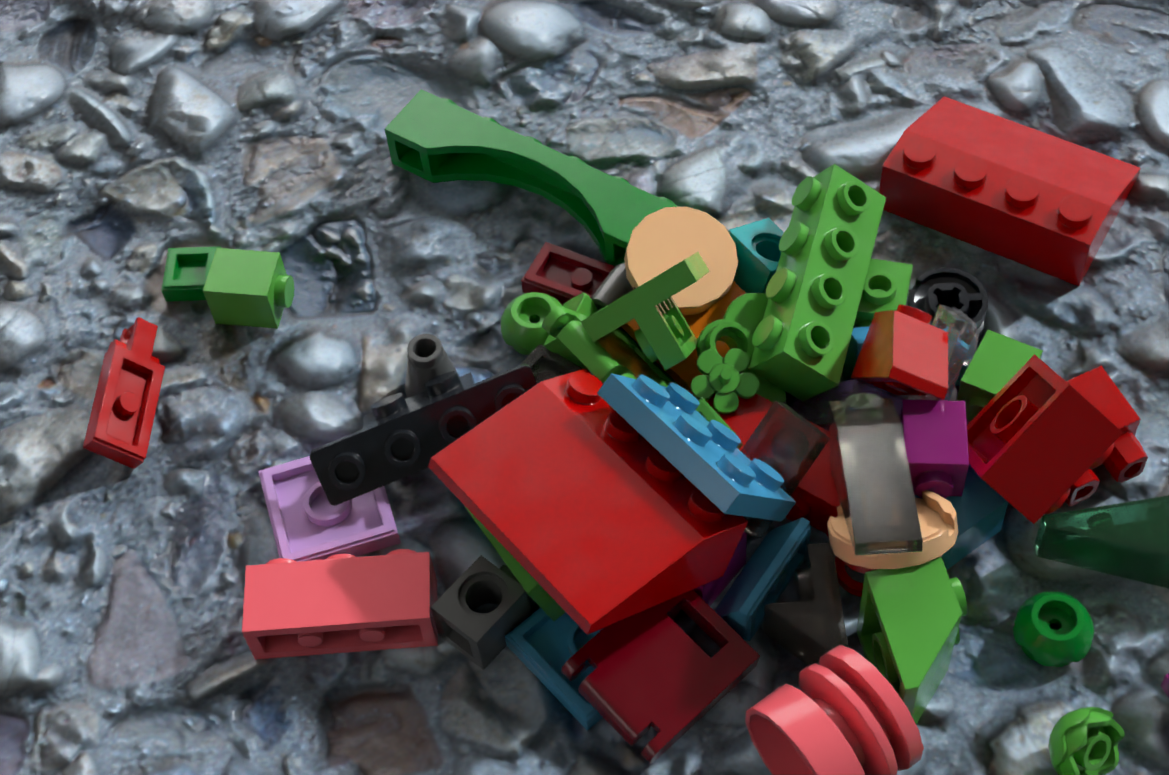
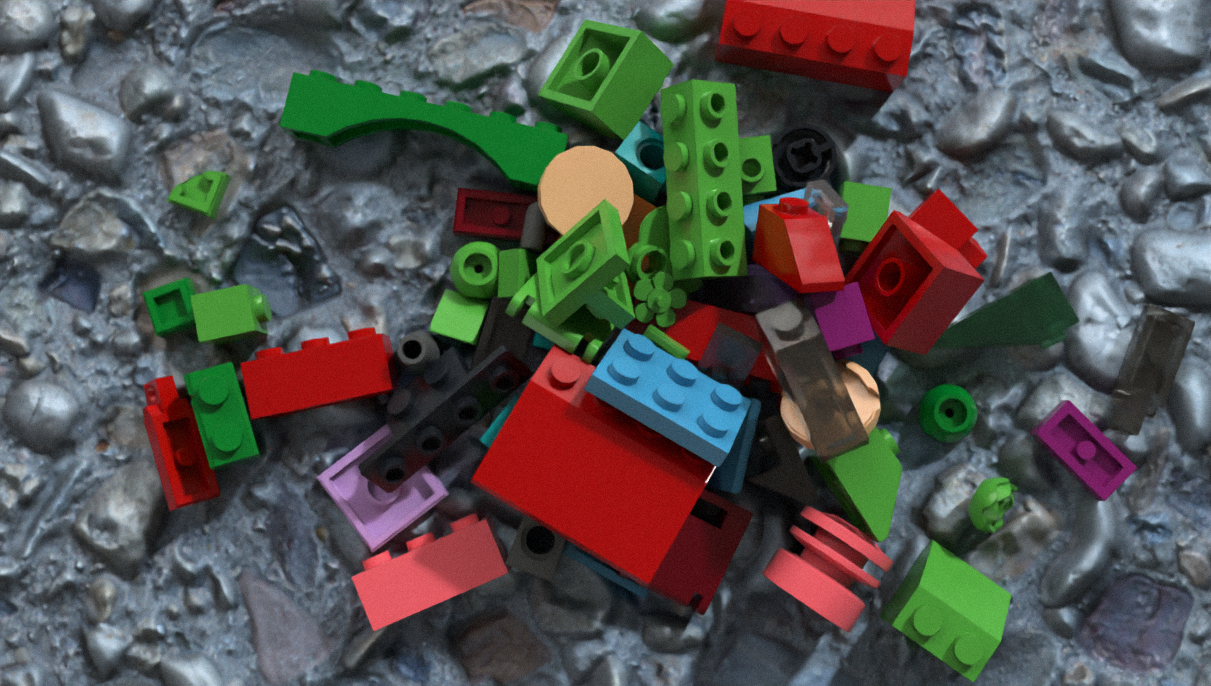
camera: 25 degrees left, 30 degrees up
none -> bright green tile [167,171,231,219]
none -> green brick [183,362,260,471]
none -> red brick [240,327,401,420]
none -> bright green slope [429,289,490,347]
none -> bright green slope [537,19,674,141]

